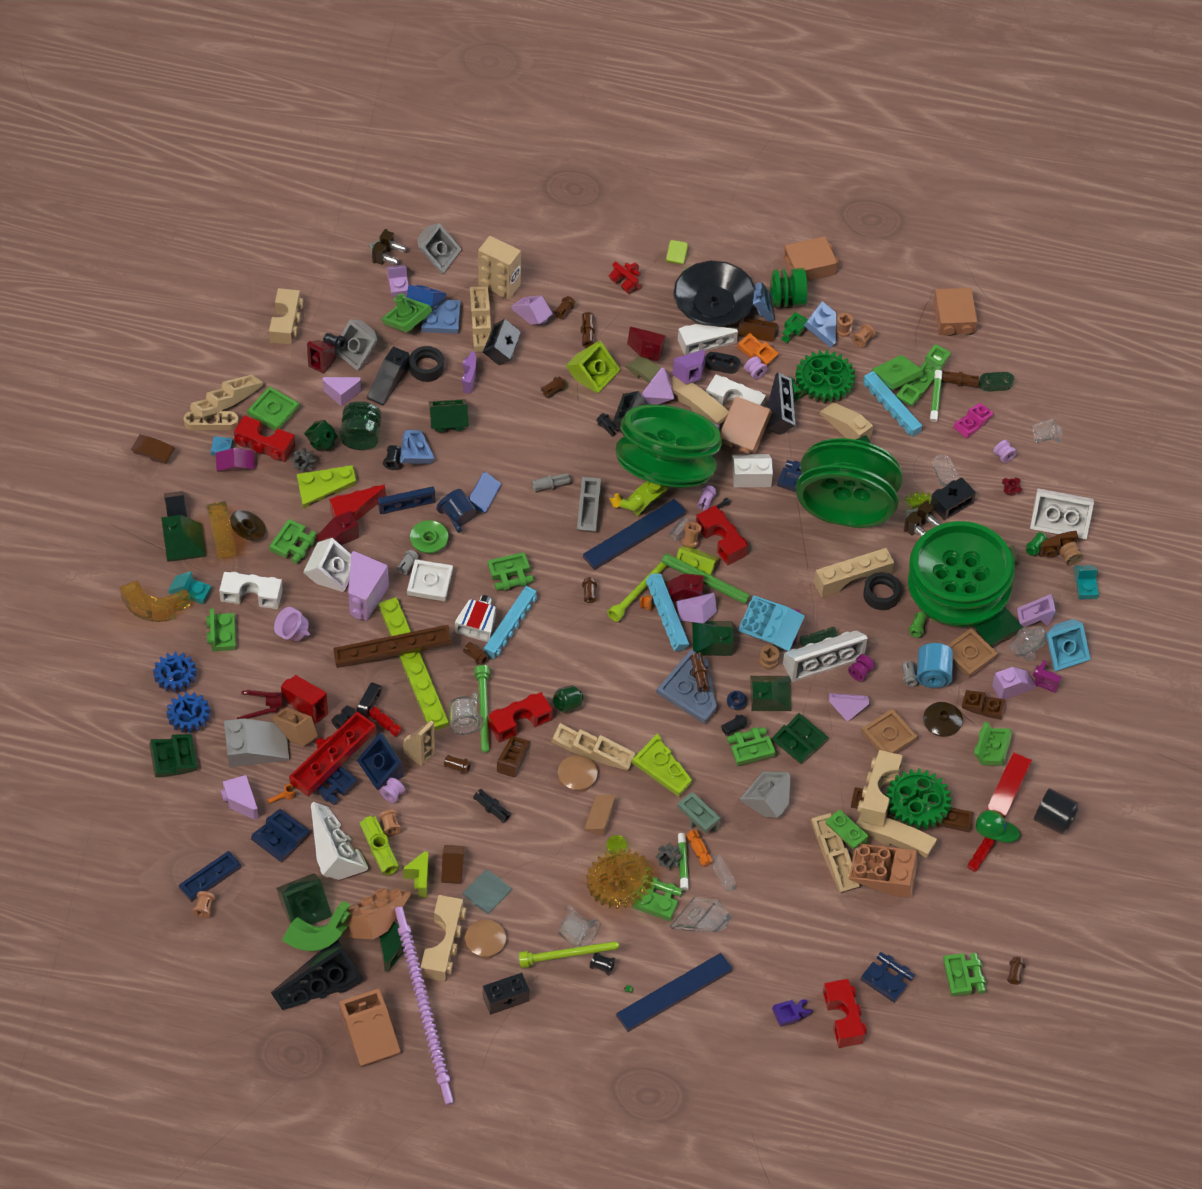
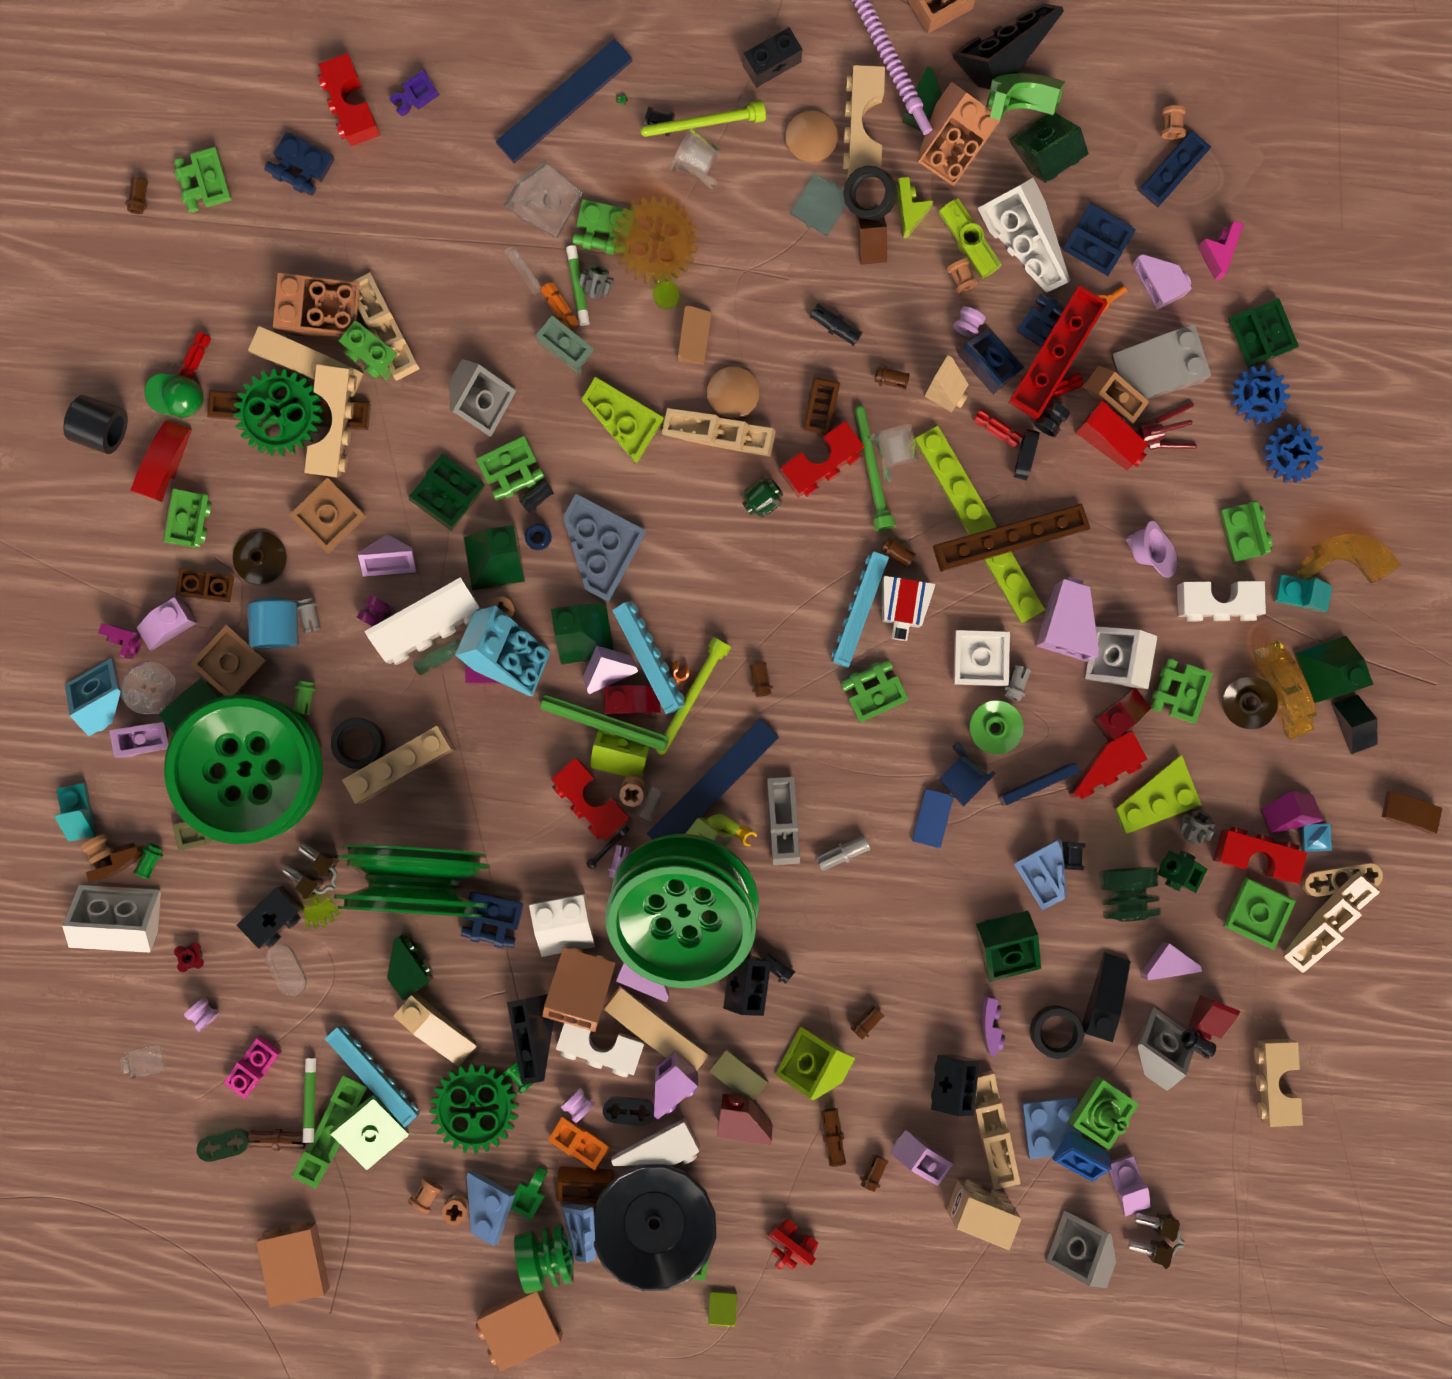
camera: 170 degrees right, 30 degrees up
lavender slope [641,367,674,405] -> none
reddish brown pin [690,652,710,692] -> none
none -> black tyre [843,165,898,220]
none -> dark pink slope [1198,221,1244,281]

